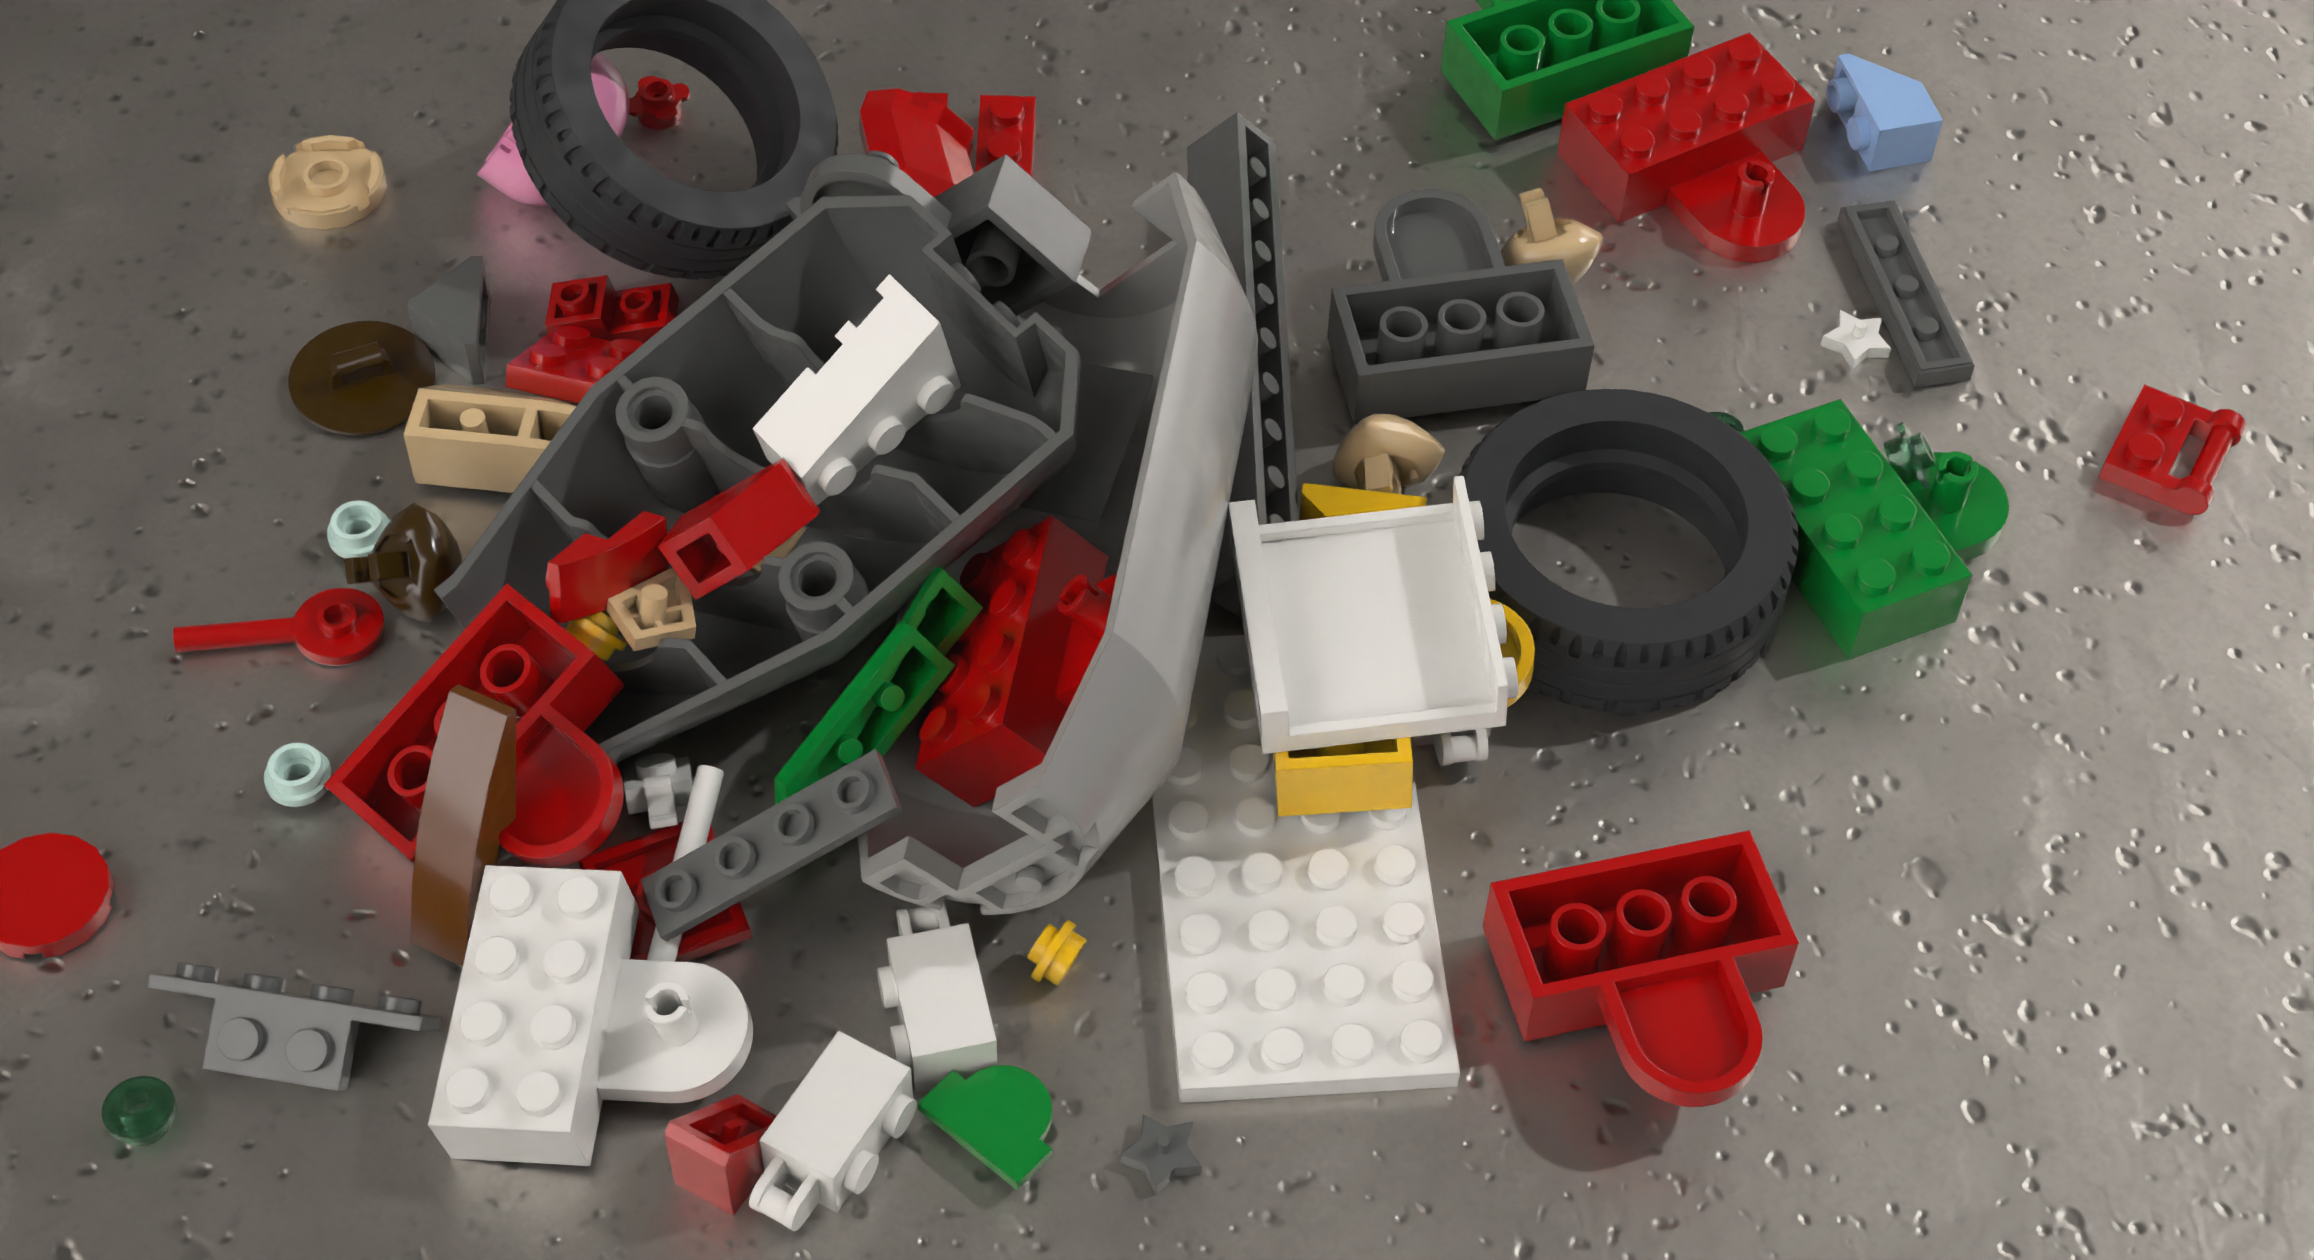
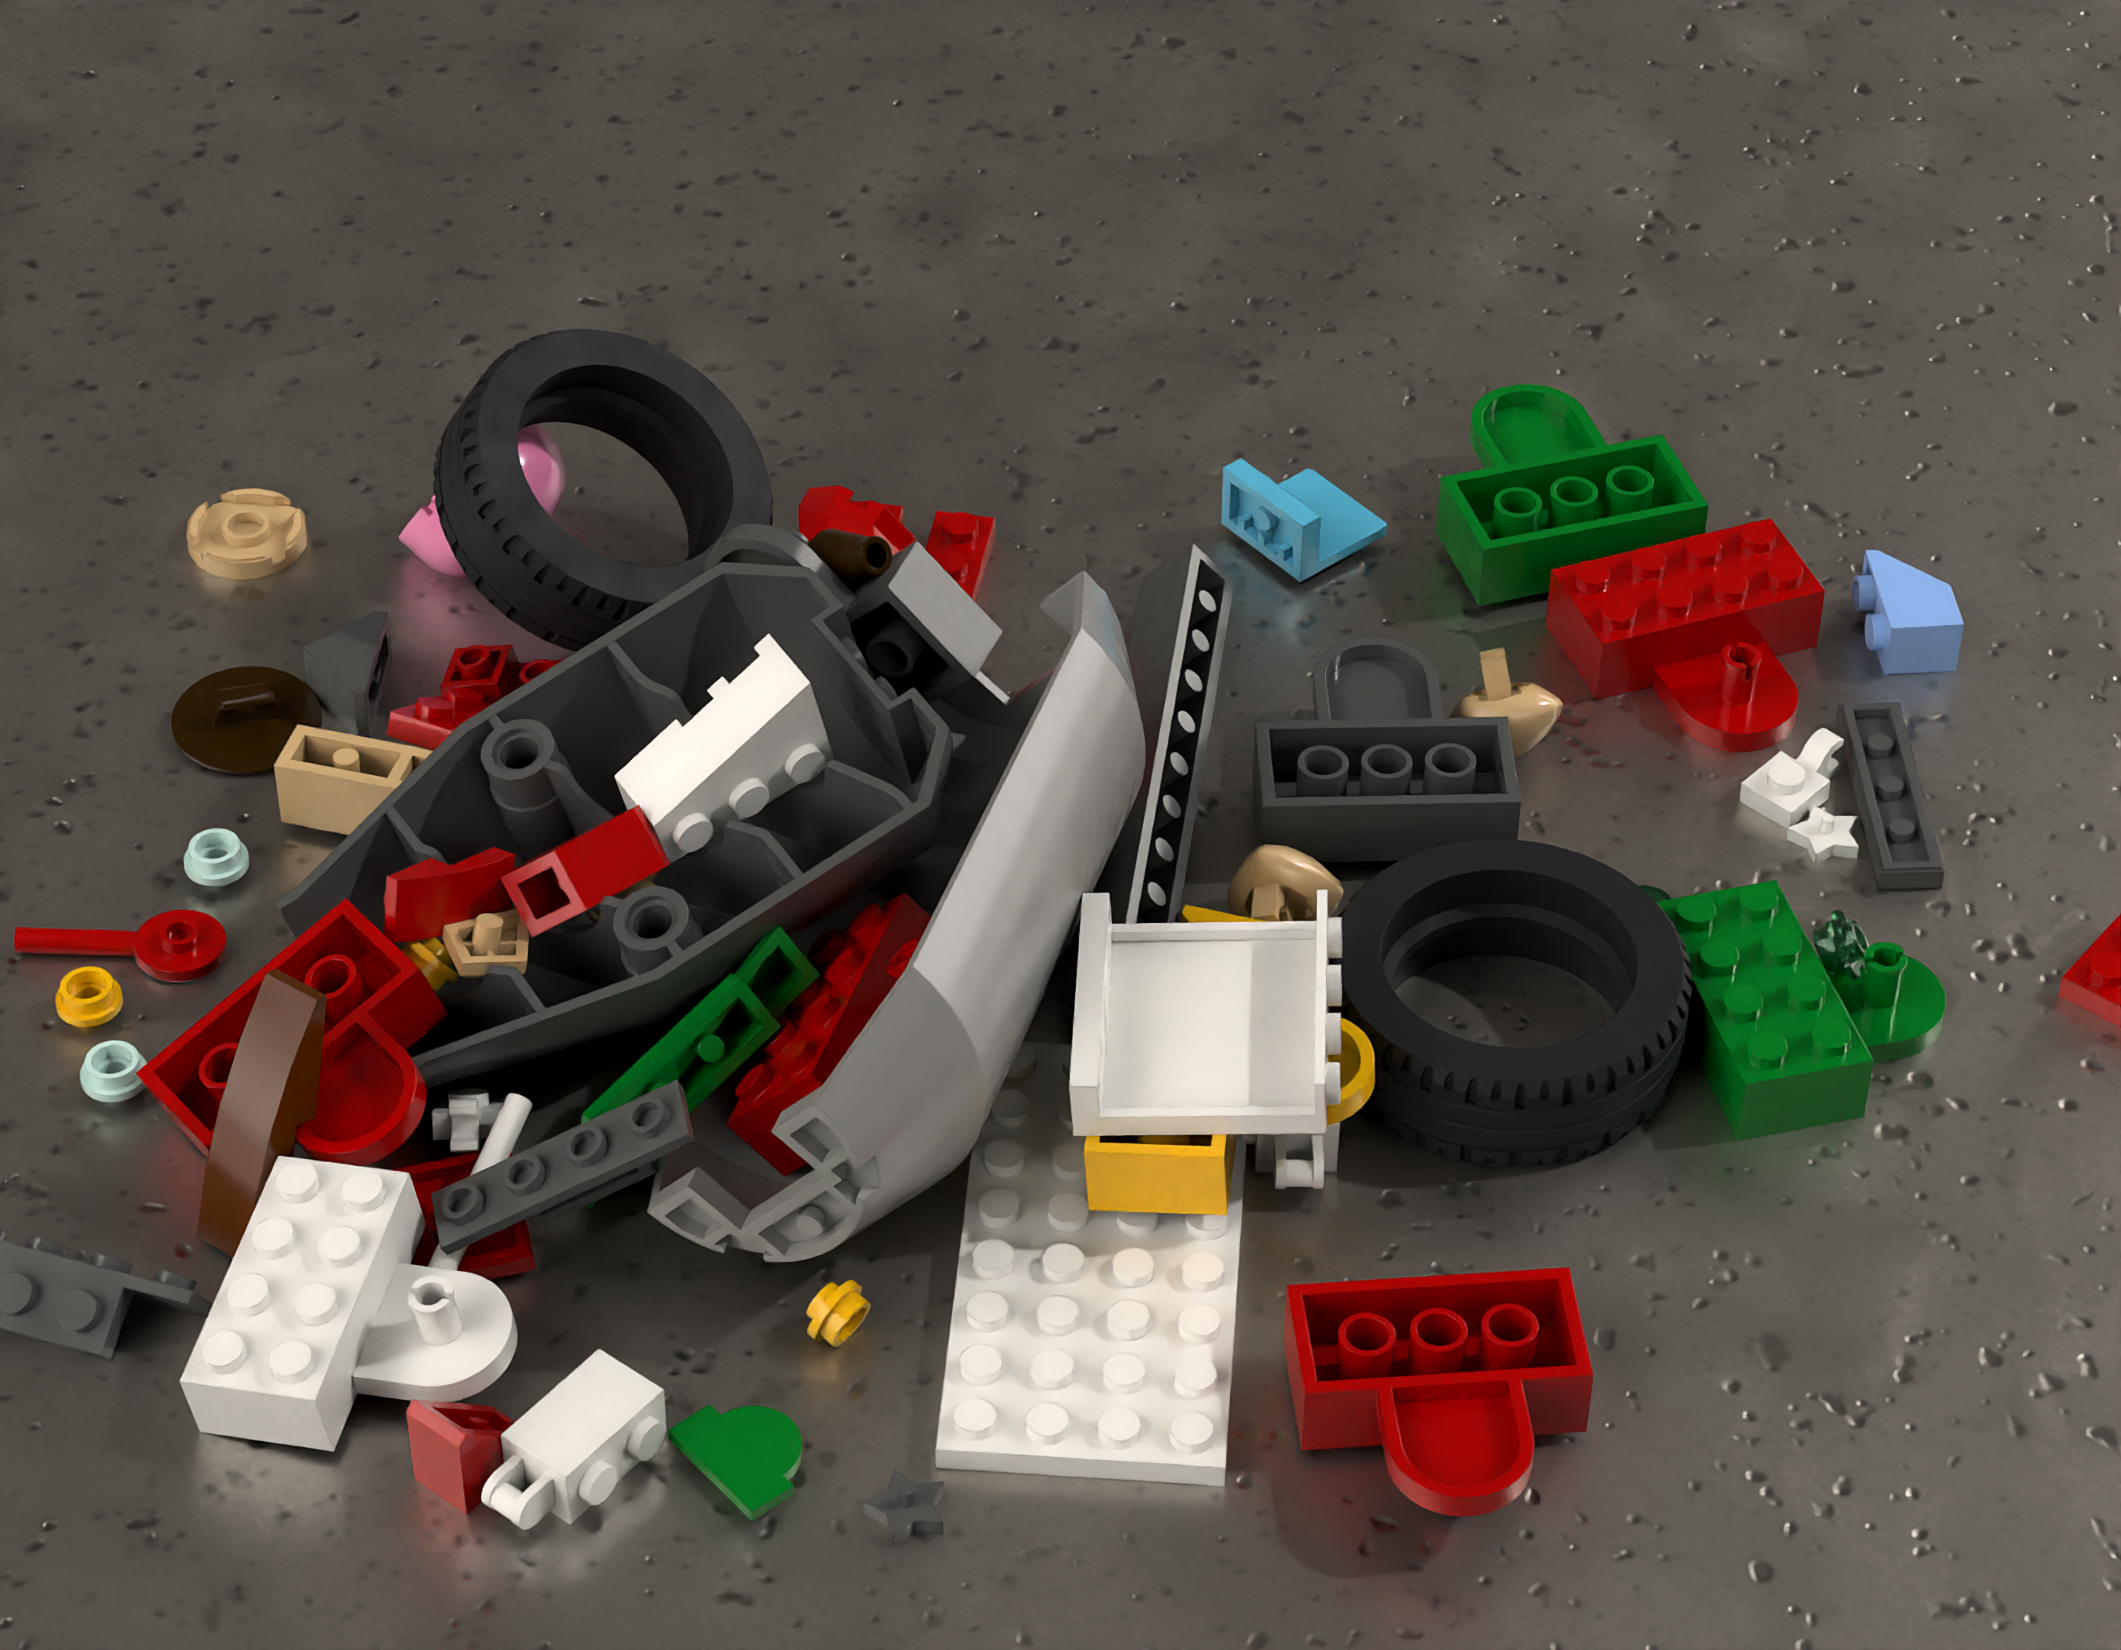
camera: 10 degrees right, 10 degrees down
dark brown piece [344,503,462,623] -> none
red plate [629,76,690,130] -> none
white brick [877,902,997,1092] -> none
none -> yellow plate [55,966,123,1027]
none -> dark brown cone [807,529,892,588]
none -> medium azure bracket [1221,458,1387,582]
none -> white plate [1740,728,1844,830]

